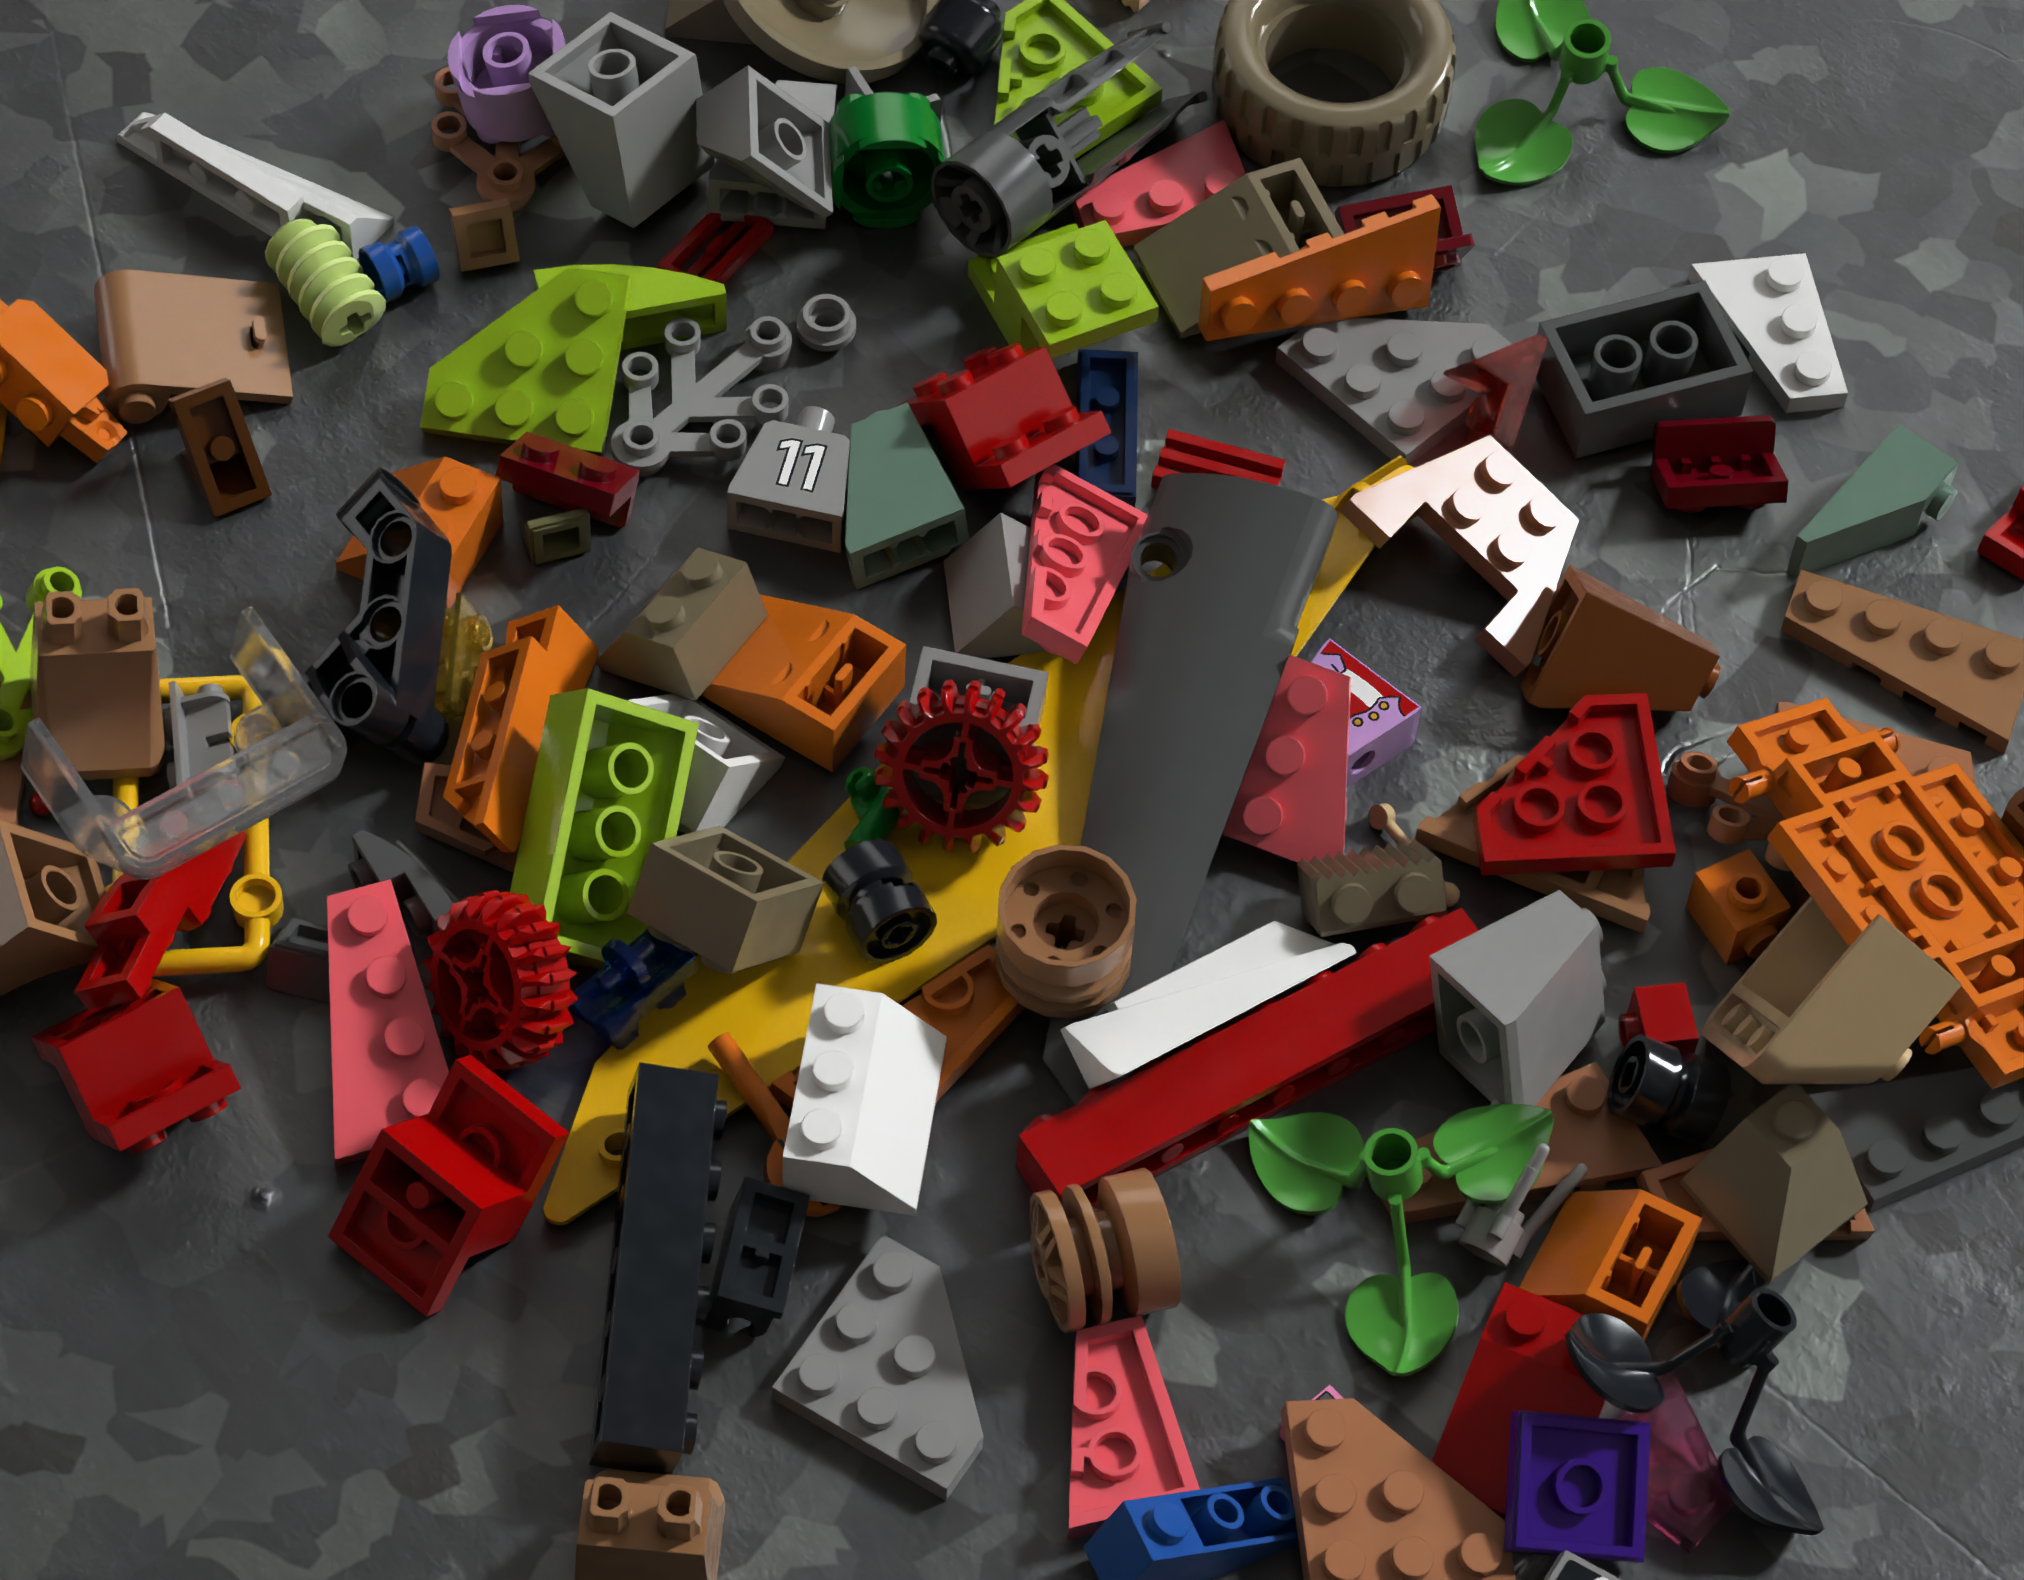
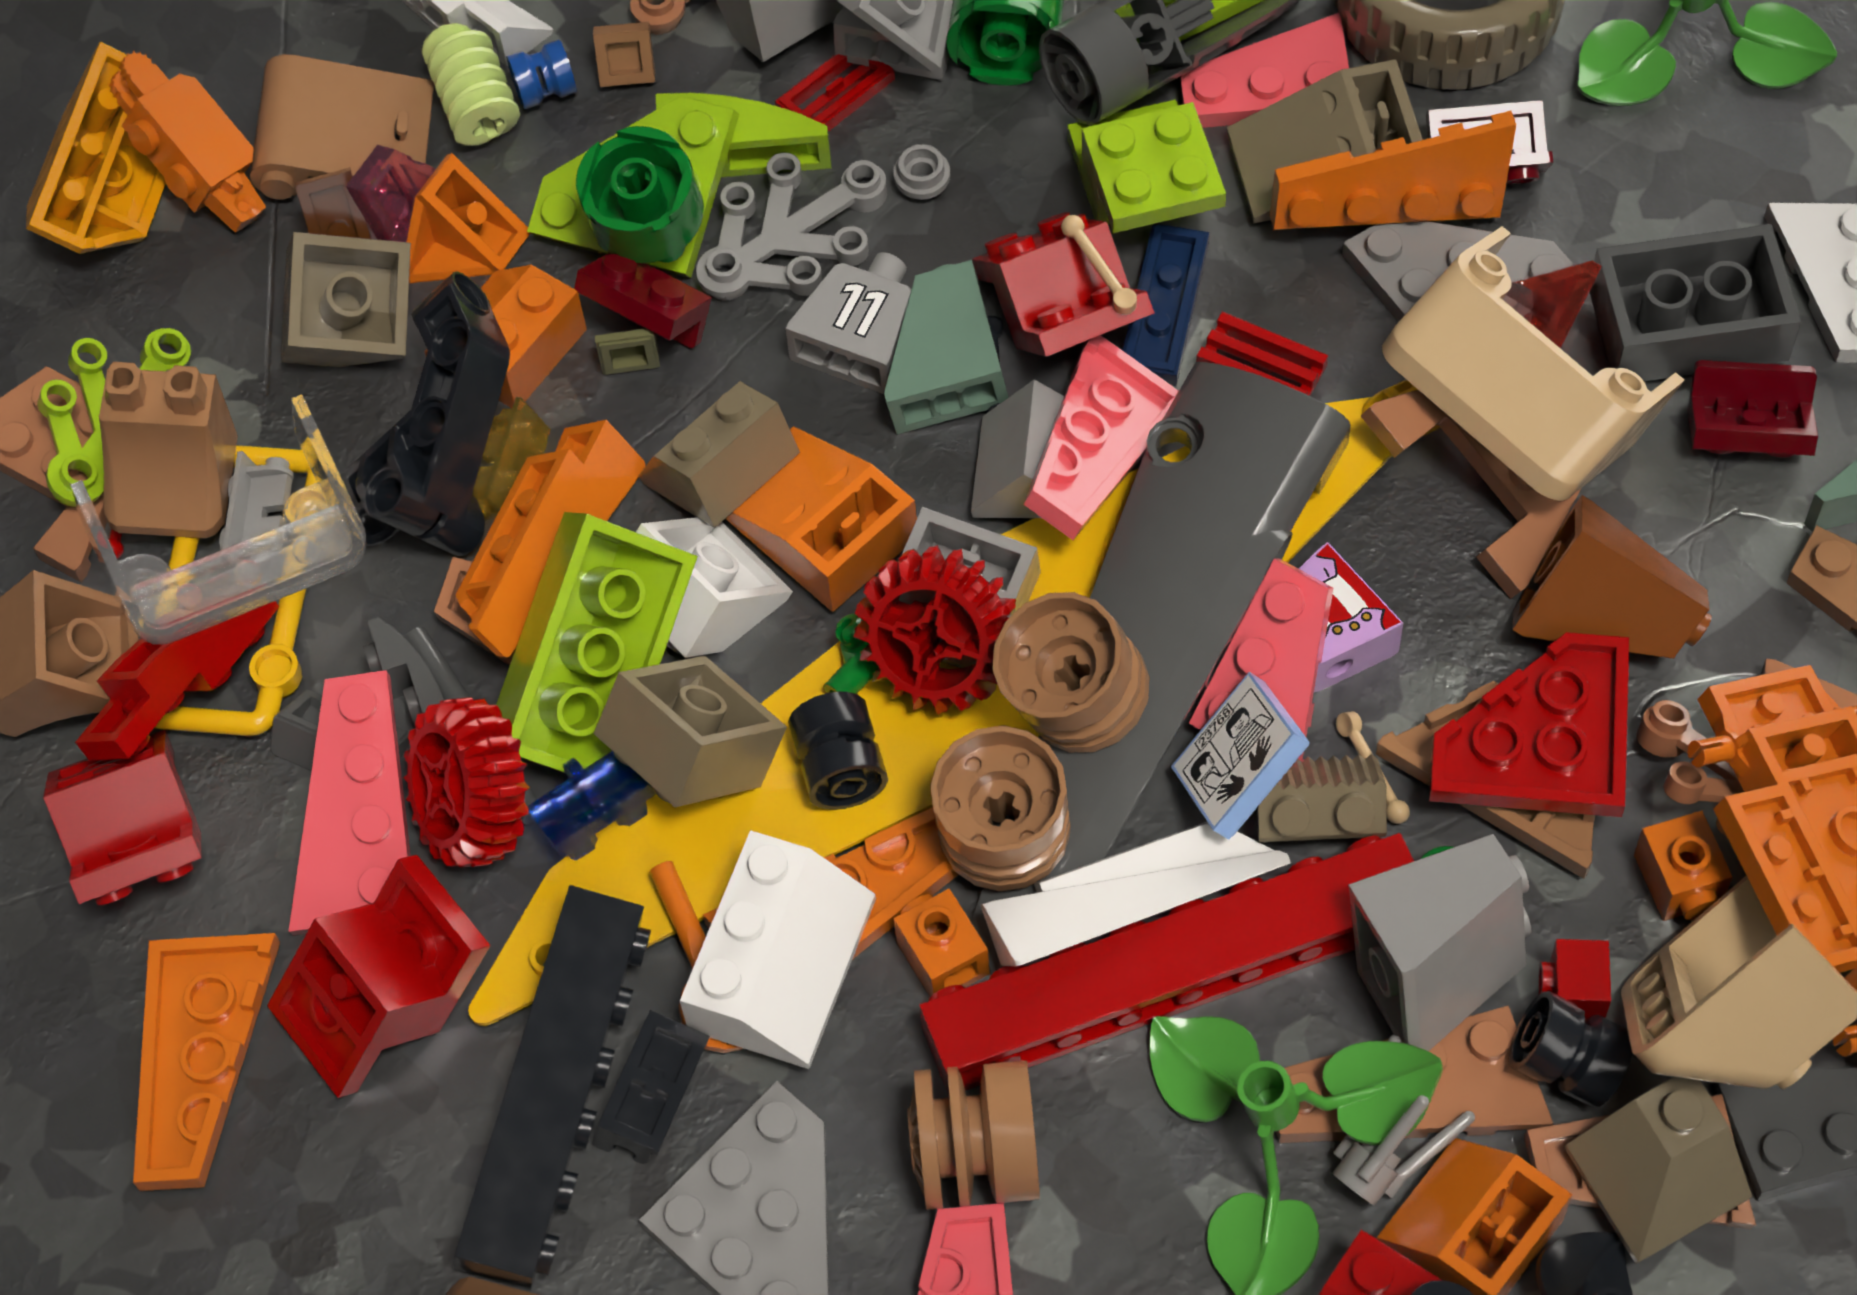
camera: 20 degrees right, 5 degrees up
none -> orange wing [133,933,280,1191]
none -> dark tan slope [281,232,411,367]
none -> clear pink wing [345,145,436,242]
none -> orange slope [406,153,530,283]
none -> green brick [576,126,704,263]
none -> orange brick [894,888,990,997]
none -> medium nougat wheel [993,592,1150,753]
none -> tan hinge [1061,215,1137,314]
none -> tile [1171,672,1310,840]
none -> tan windscreen [1382,226,1685,501]

